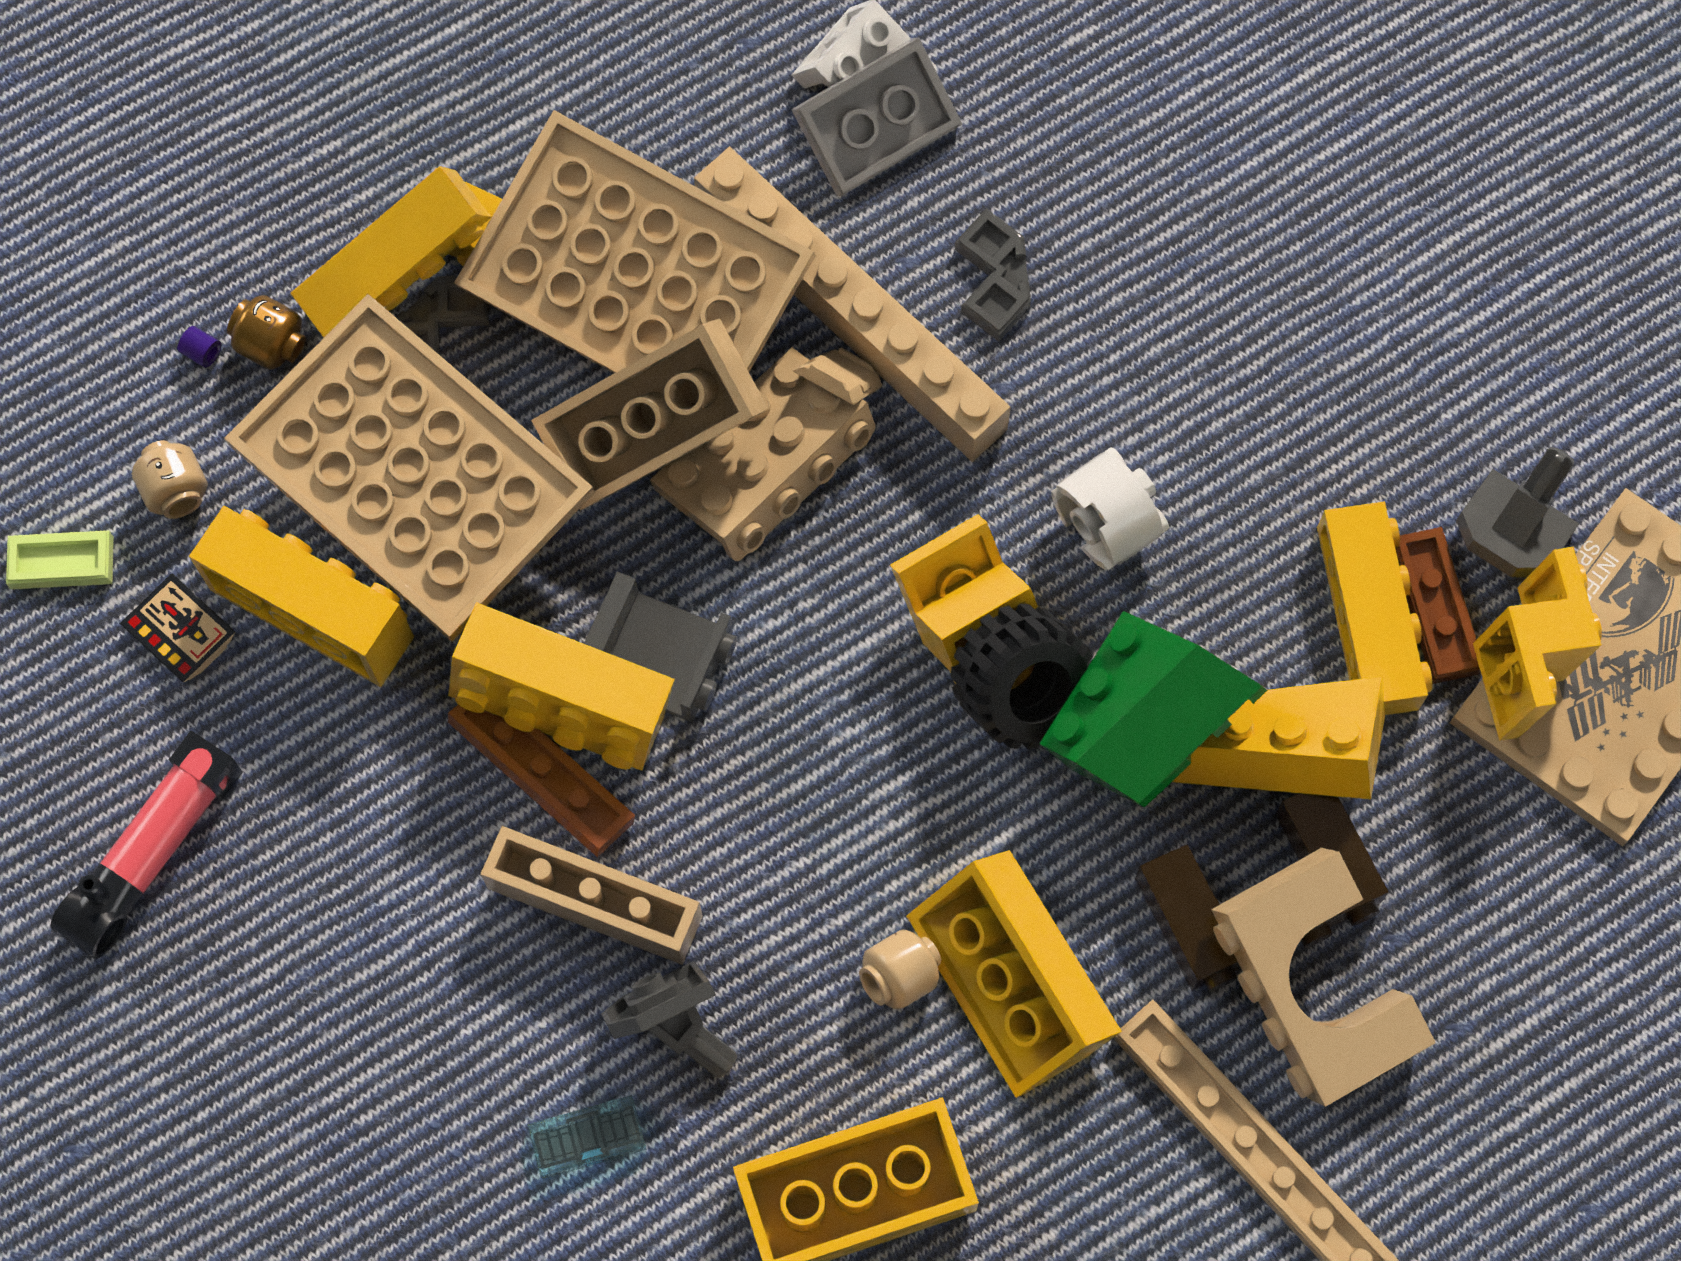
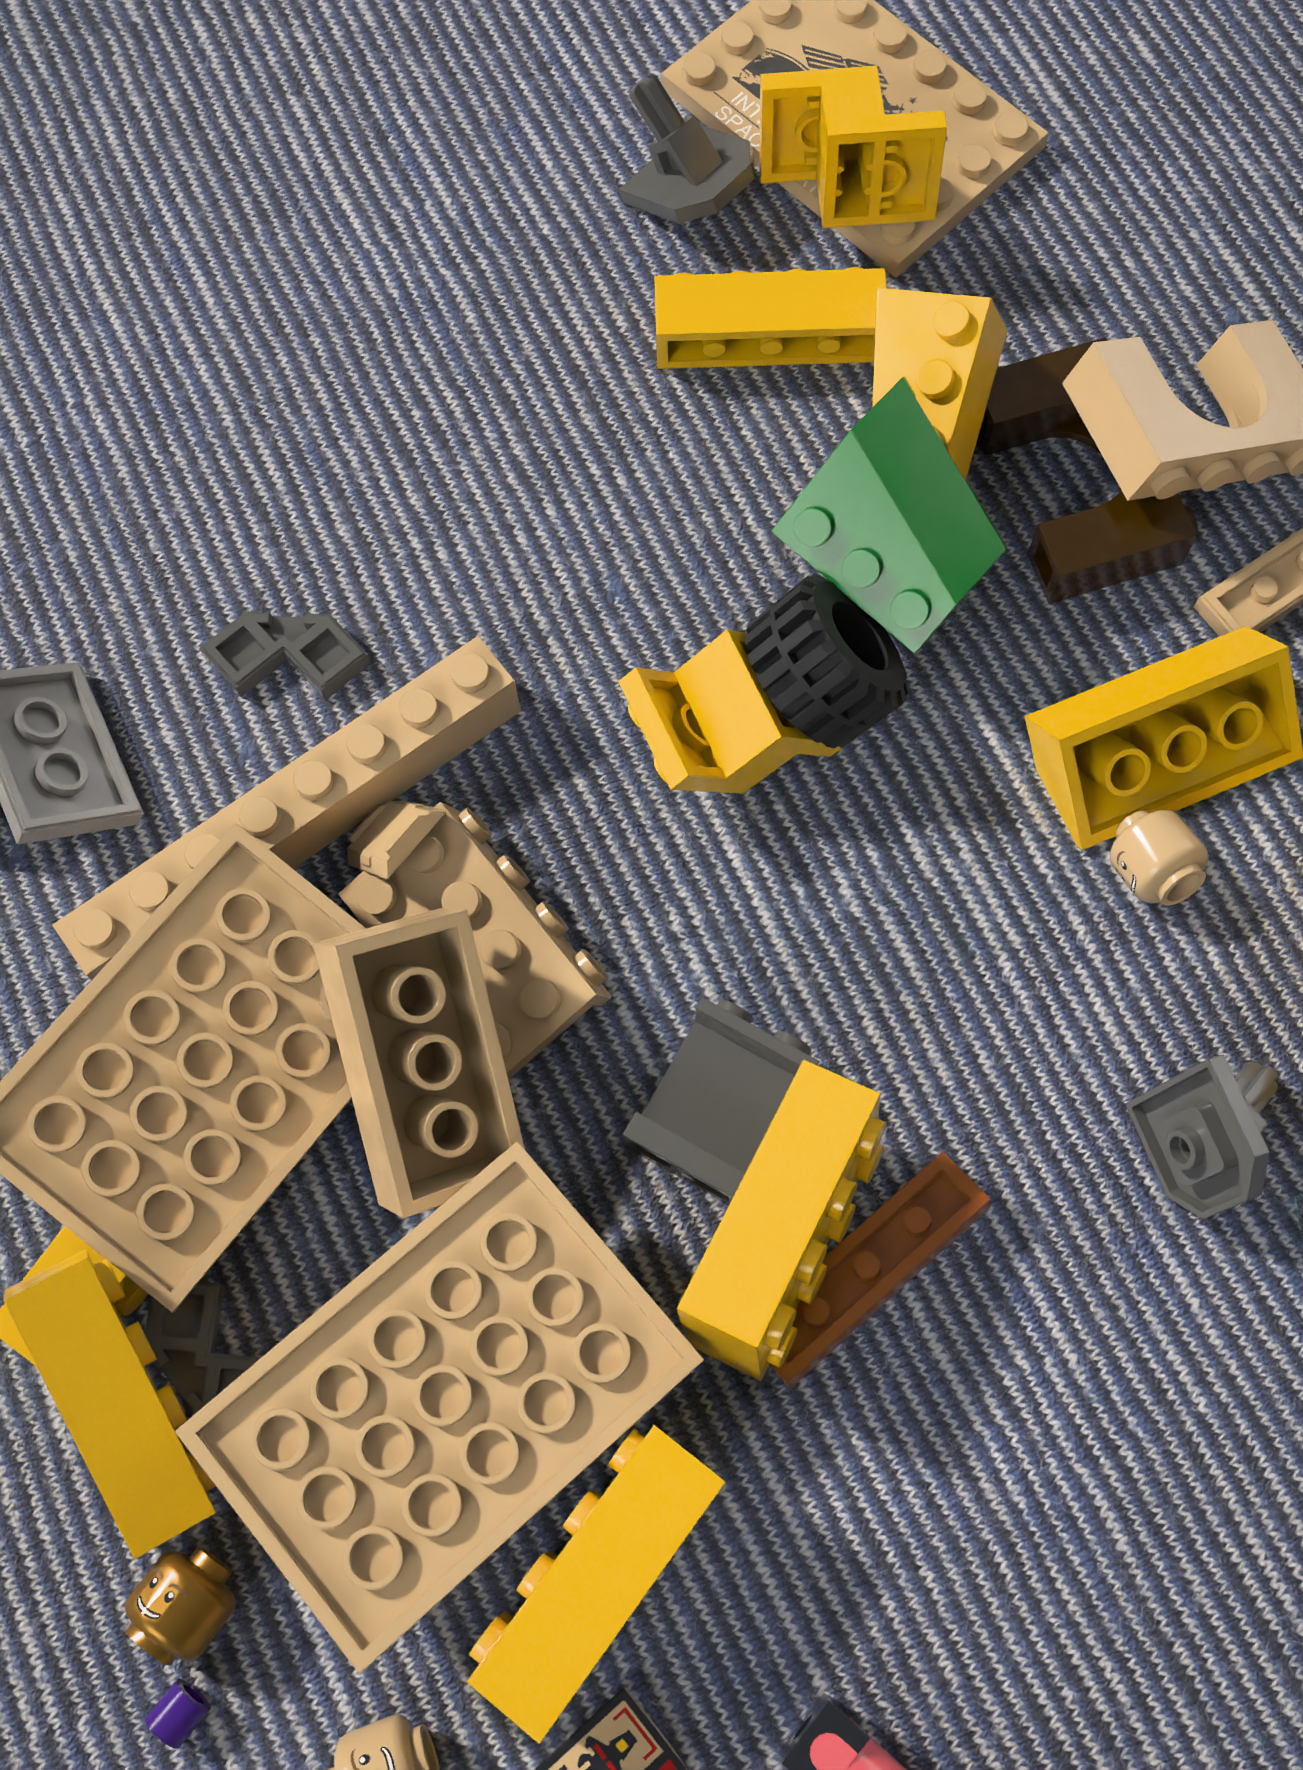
camera: 80 degrees left, 0 degrees up
tan brick [480,826,703,965] -> none
white brick [1051,447,1170,570] -> none
dark orange tile [1395,527,1481,684] -> none

